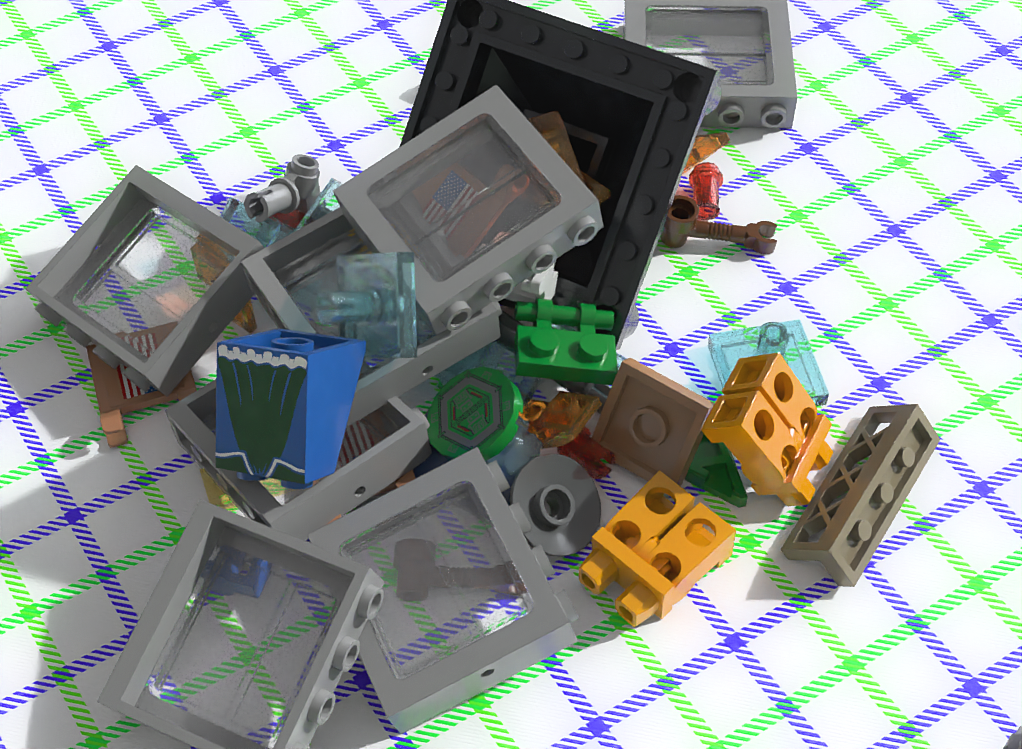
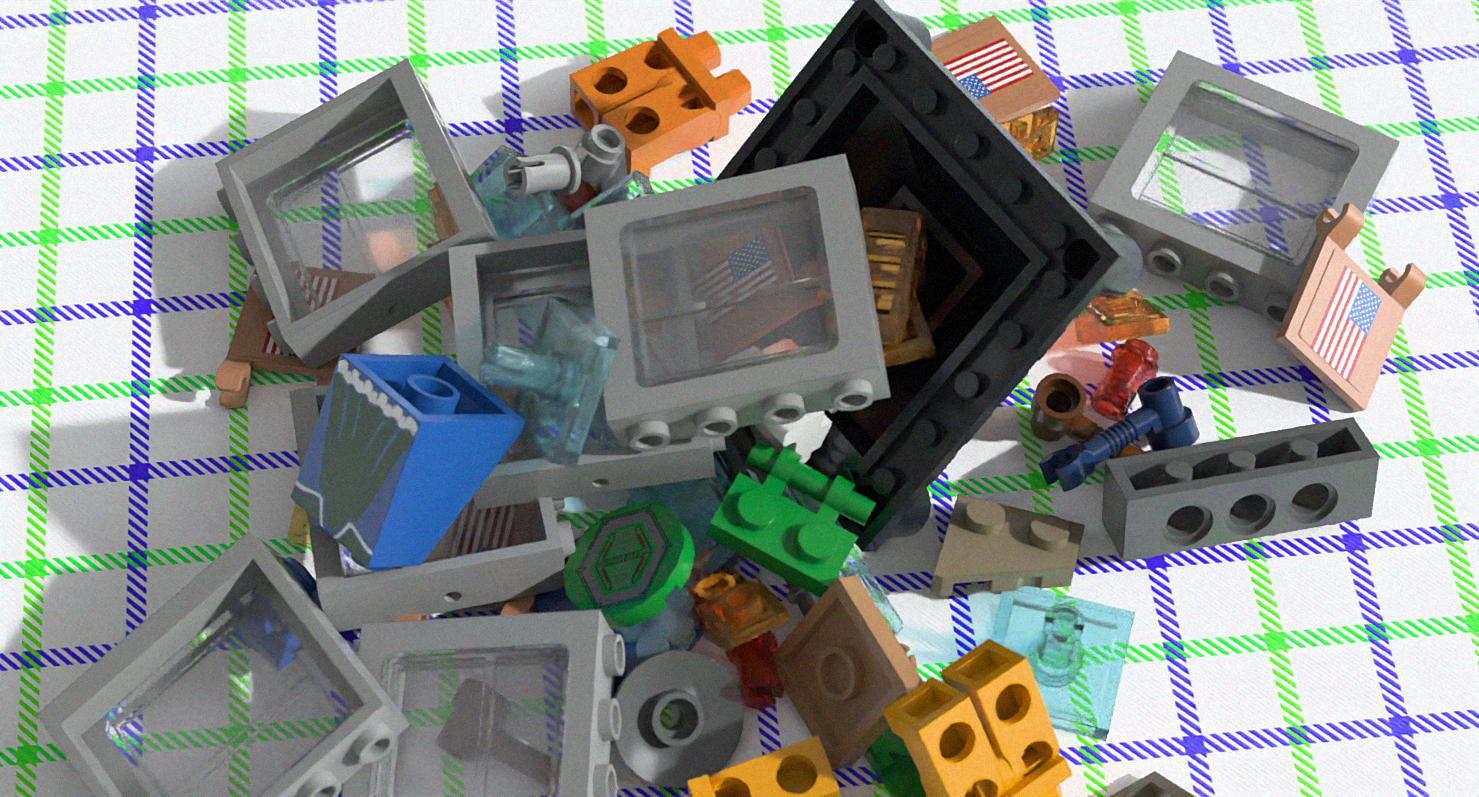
camera: 25 degrees right, 5 degrees up
none -> orange hips [569,27,752,188]
none -> dark tan wing [930,493,1085,596]
none -> dark blue brick [1039,376,1200,492]
none -> dark grey brick [1102,417,1380,562]
none -> flag [1276,202,1427,412]

